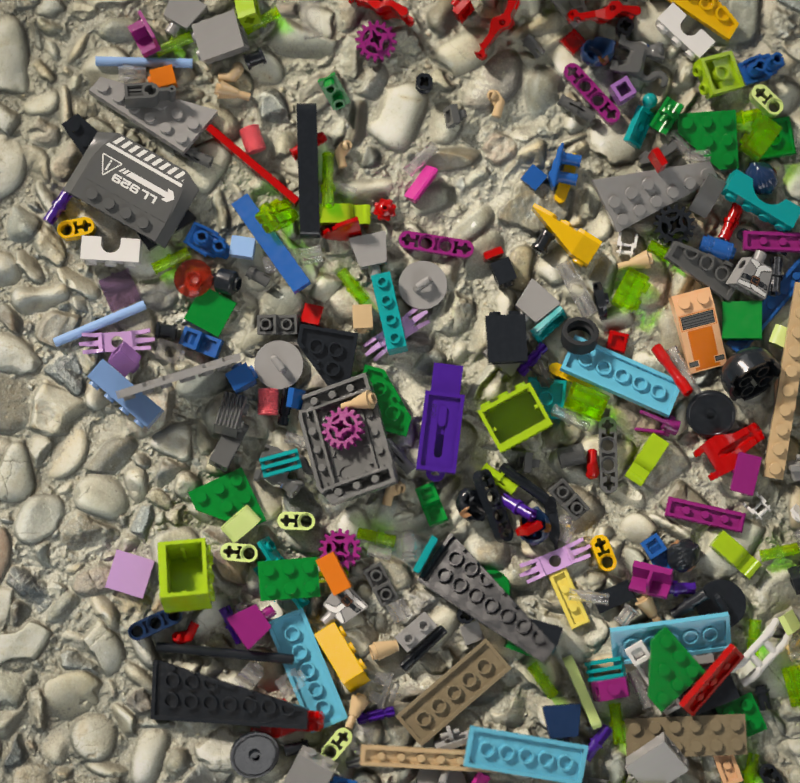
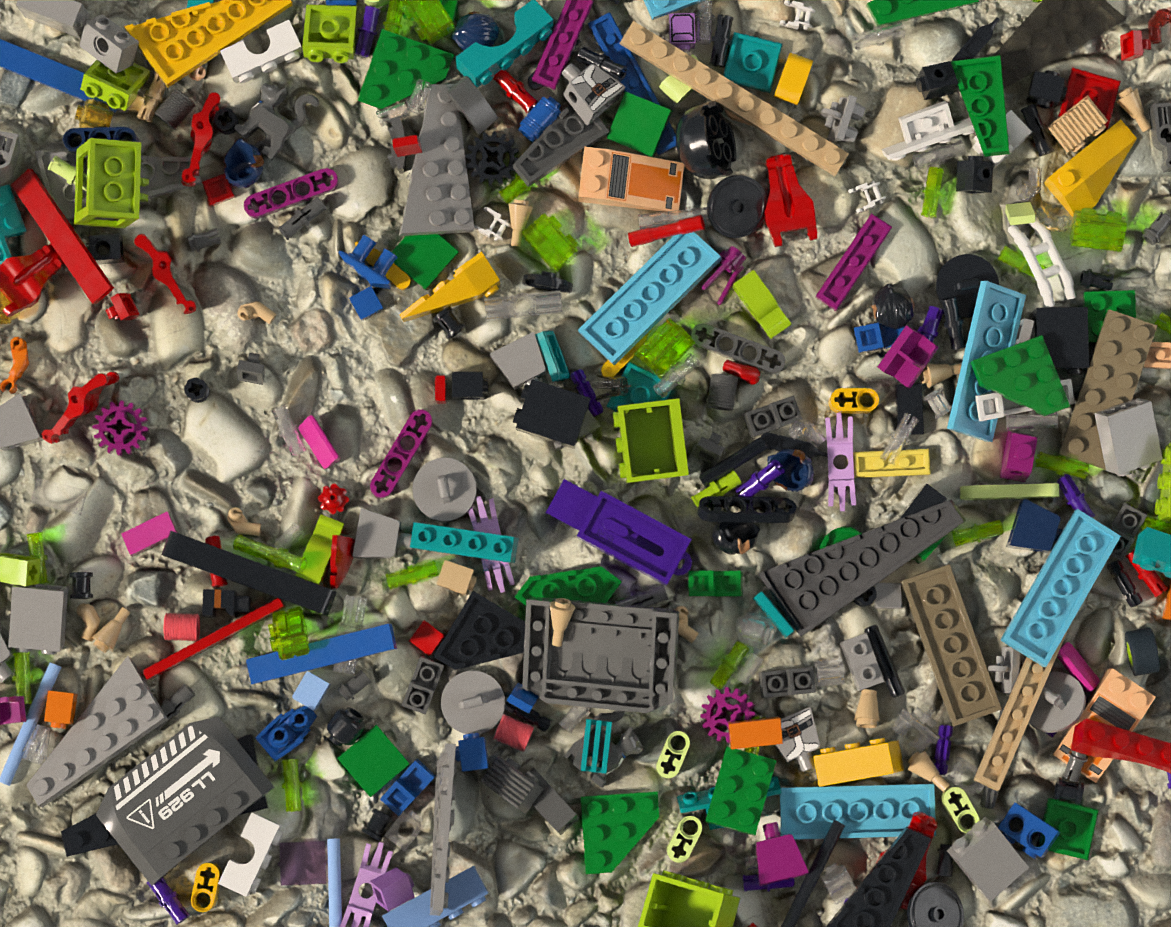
camera: 70 degrees left, 0 degrees up
dark grey piece [124,82,176,109] -> none
clear red dish [174,259,213,298] -> none
yellowish green beam [220,505,261,543] -> none
clear brick [274,668,307,698] -> none
green hips [318,72,351,111] -> none
magenta gear [322,407,365,450] -> none
red tile [515,521,543,536] -> none
black tyre [561,317,599,355] -> none
teal tile [584,656,627,682] -> none
red tile [606,330,629,354] -> none
medium lavender brick [608,76,637,107] -> none
teal plate [623,93,658,149] -> none
green hips [649,96,684,136] -> none
red plate [678,644,745,717] -> none
lime piece [709,530,762,579] -> none
magenta panel [730,452,762,496] -> none
none -> dark pink slope [121,511,178,557]
none -> black hips [202,589,251,618]
none -> dark purple axle [355,6,381,57]
none -> green tile [392,234,459,291]

